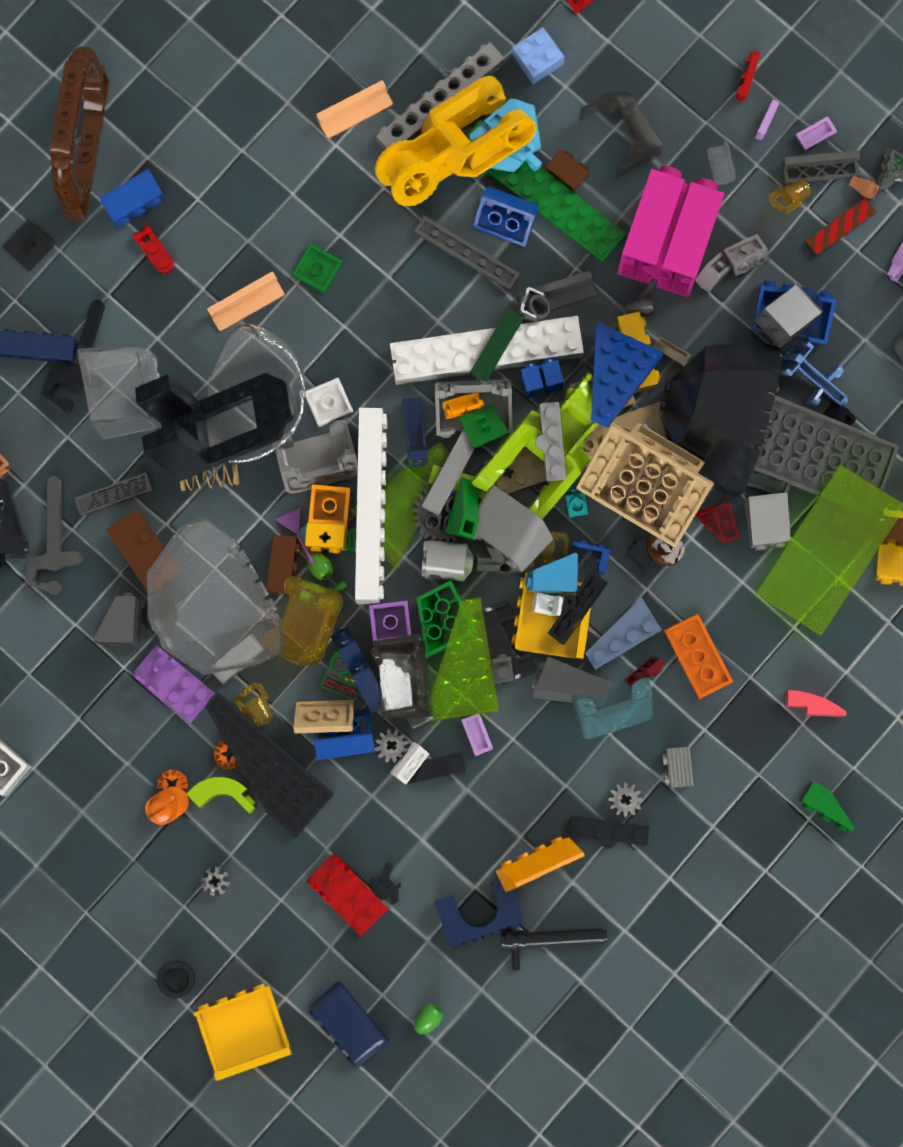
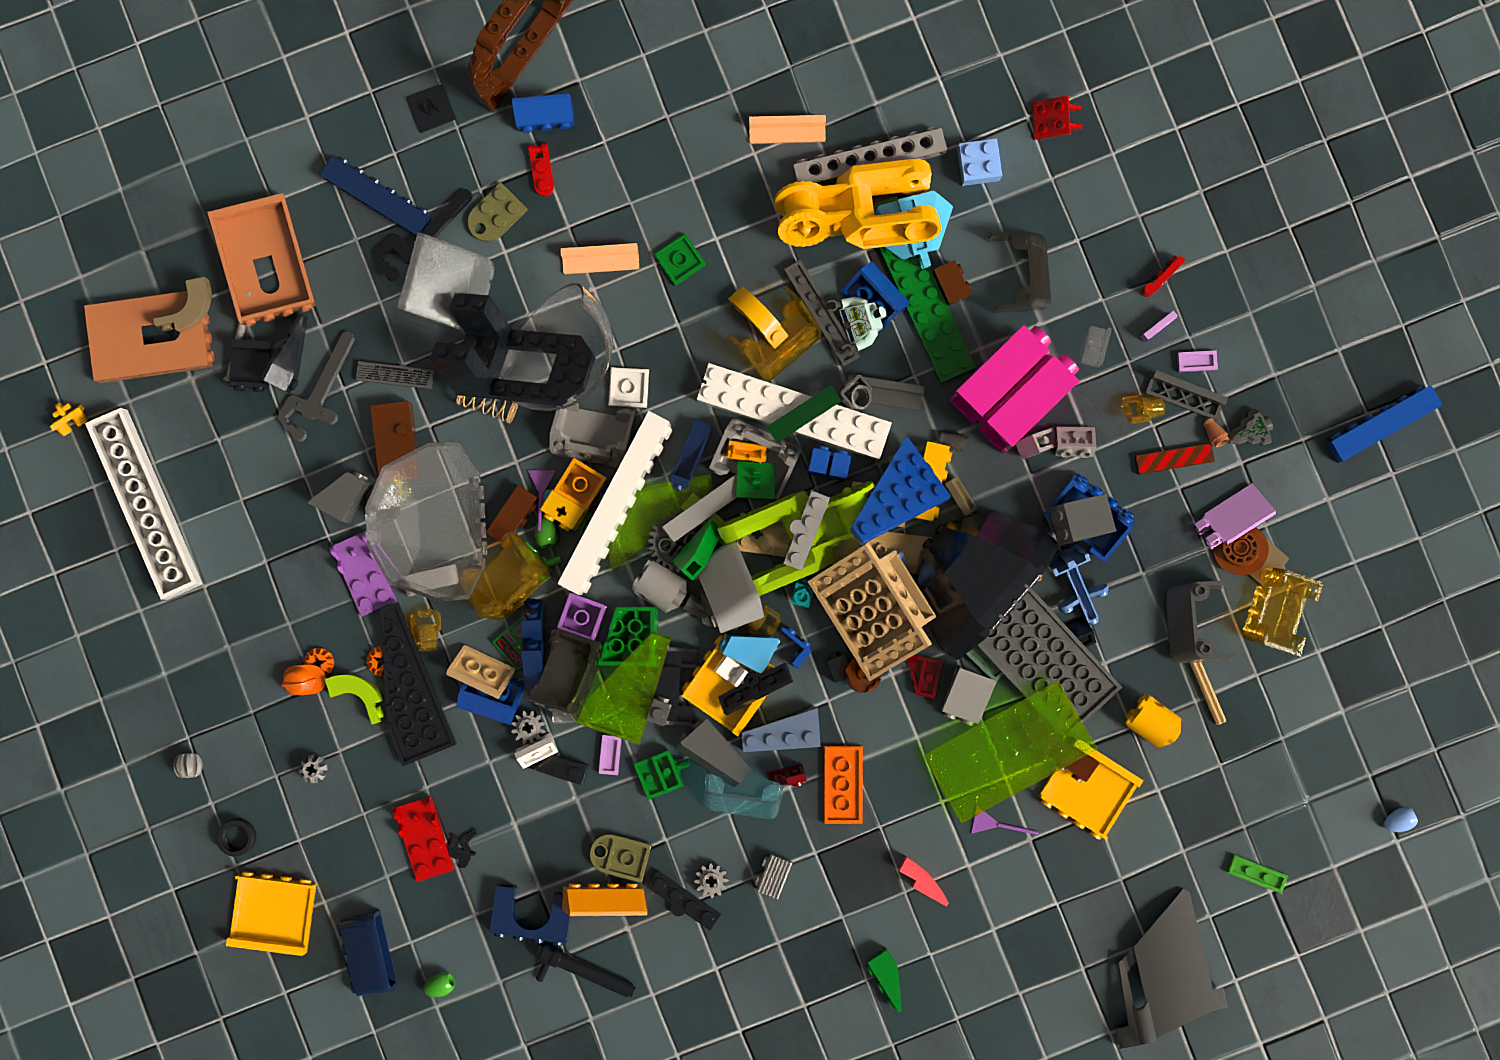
camera: 30 degrees right, 5 degrees up
none -> light grey piece [173,753,203,778]
none -> olive plate [468,182,528,242]
none -> olive plate [590,834,652,883]
none -> green plate [634,749,691,800]
none -> yellow arch [728,286,788,349]
none -> clear yellow windscreen [728,286,822,381]
none -> light aqua torso [827,297,886,357]
none -> medium lavender piece [971,806,1038,835]

